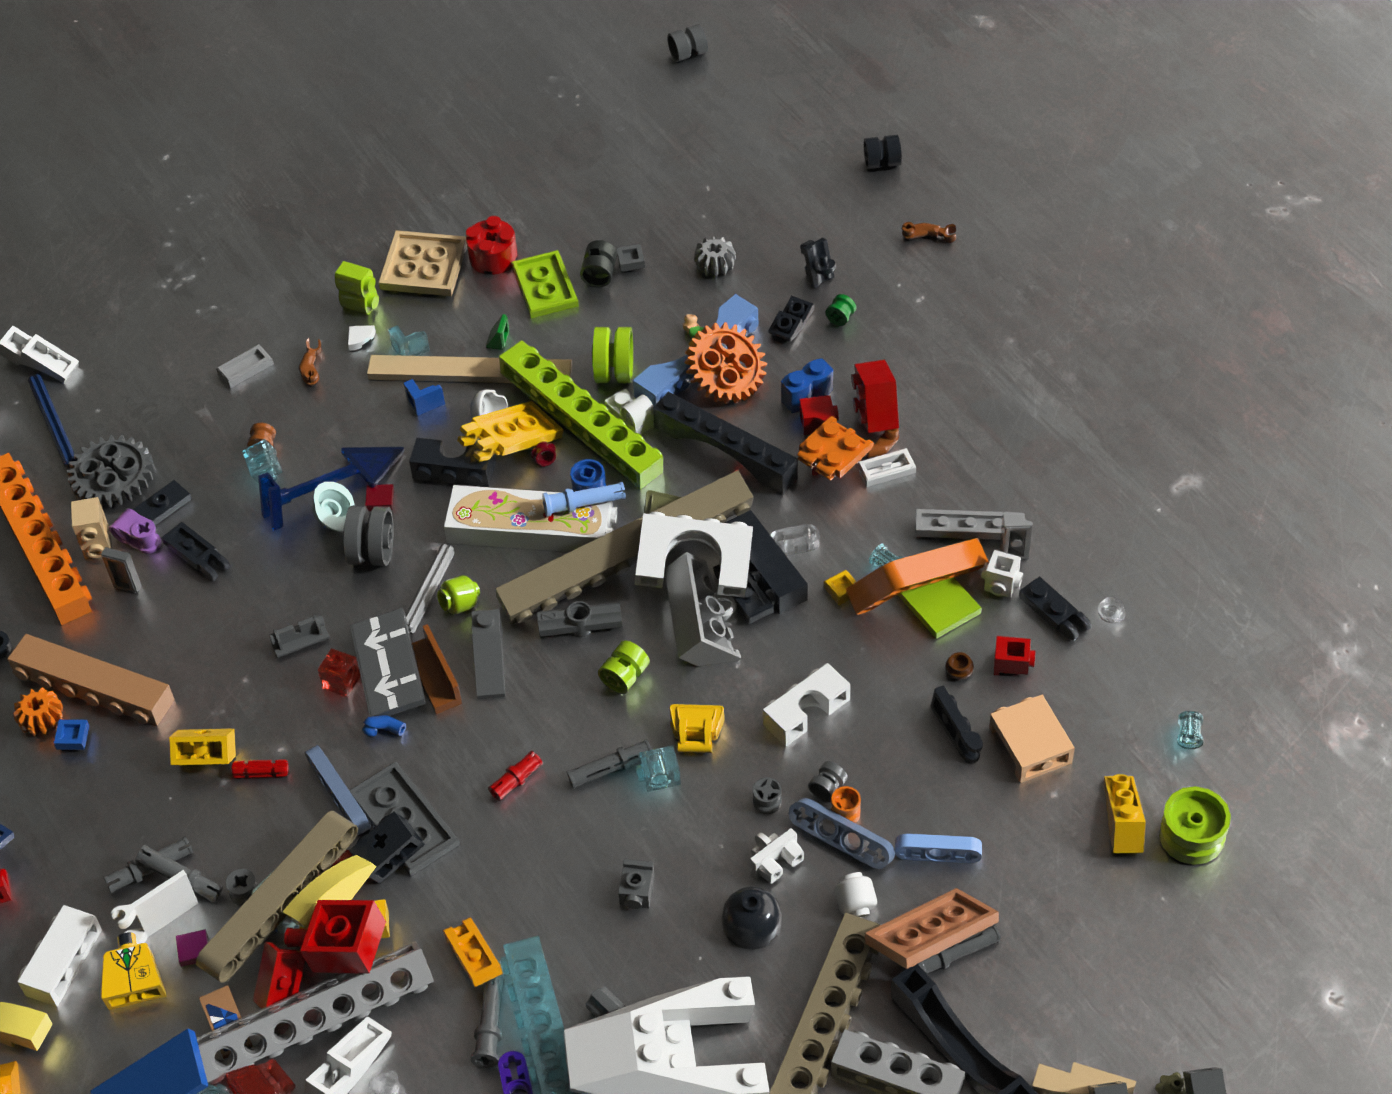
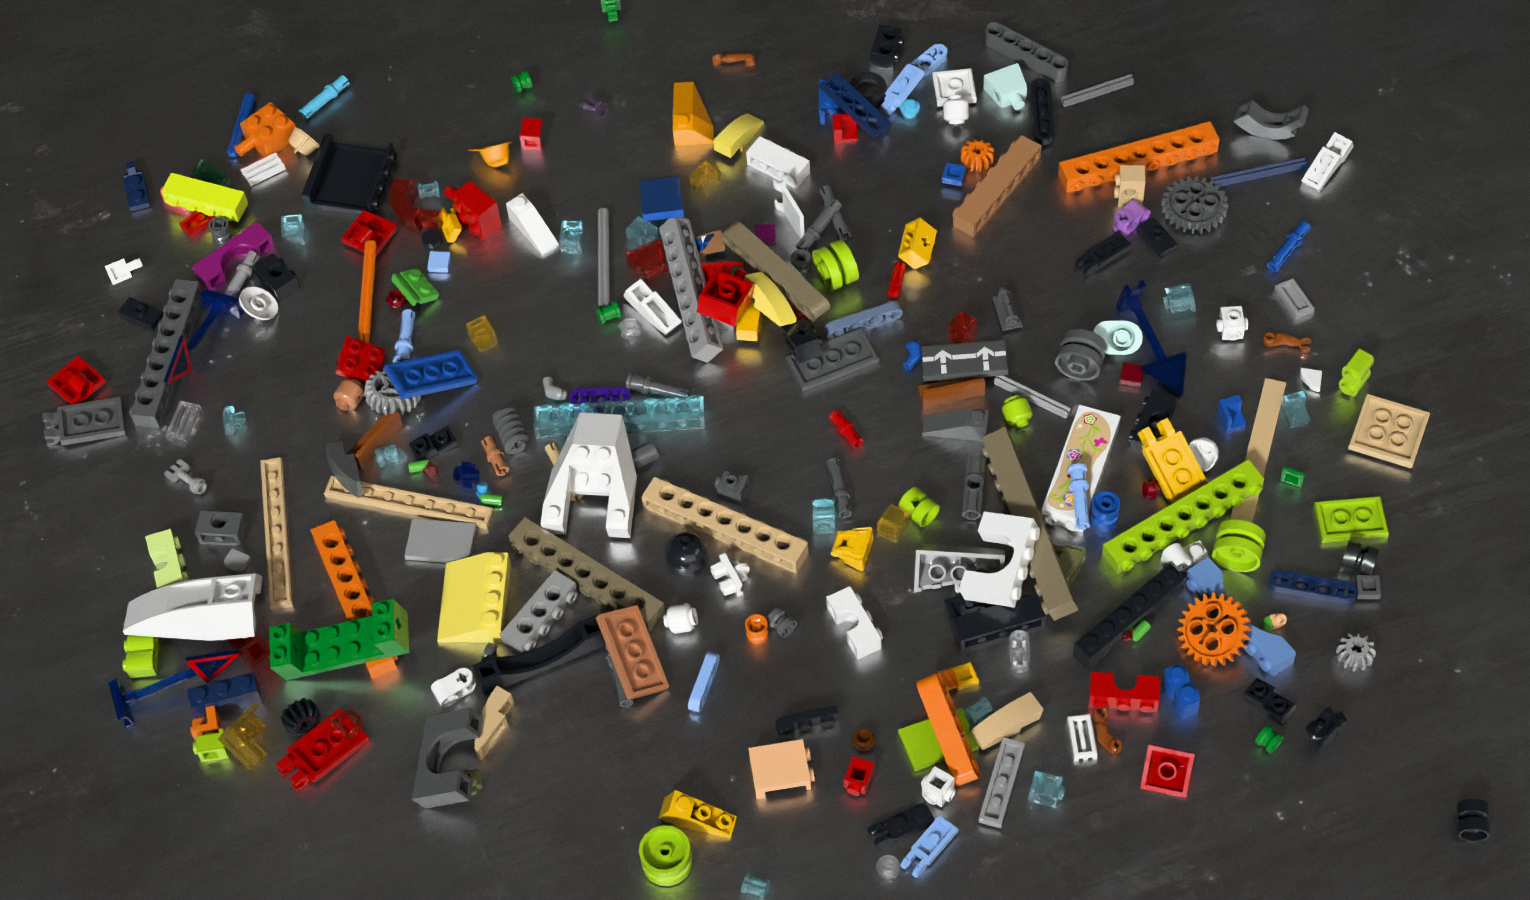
camera: 105 degrees right, 5 degrees up
dark grey tile [101,547,142,593] -> none
yellow torso [101,932,167,1010] -> none
dark orange wheel [247,423,276,455] -> none
light orange plate [443,917,503,987] -> none
red brick [466,216,517,275] -> none
dark grey wheel [753,777,782,814] -> none
sand blue beam [788,798,895,869] -> none
orange plate [797,416,874,480] -> none
red brick [851,359,899,433] -> none
dark orange arm [902,222,957,243] -> none
light grey slope [1000,512,1033,559] -> none
none -> tan brick [641,477,809,574]
none -> clear yellow bracket [689,160,721,191]
none -> lime wheel [812,239,859,292]
none -> clear yellow panel [877,504,910,544]
none -> light blue hinge [900,815,958,878]
none -> tan slope [970,692,1044,750]
none -> clear light blue brick [1029,771,1065,808]
none -> red slope [1140,743,1195,798]
none -> white brick [1216,306,1248,340]
none -> blue pin [1267,221,1311,272]
none -> dark blue beam [1269,570,1358,604]

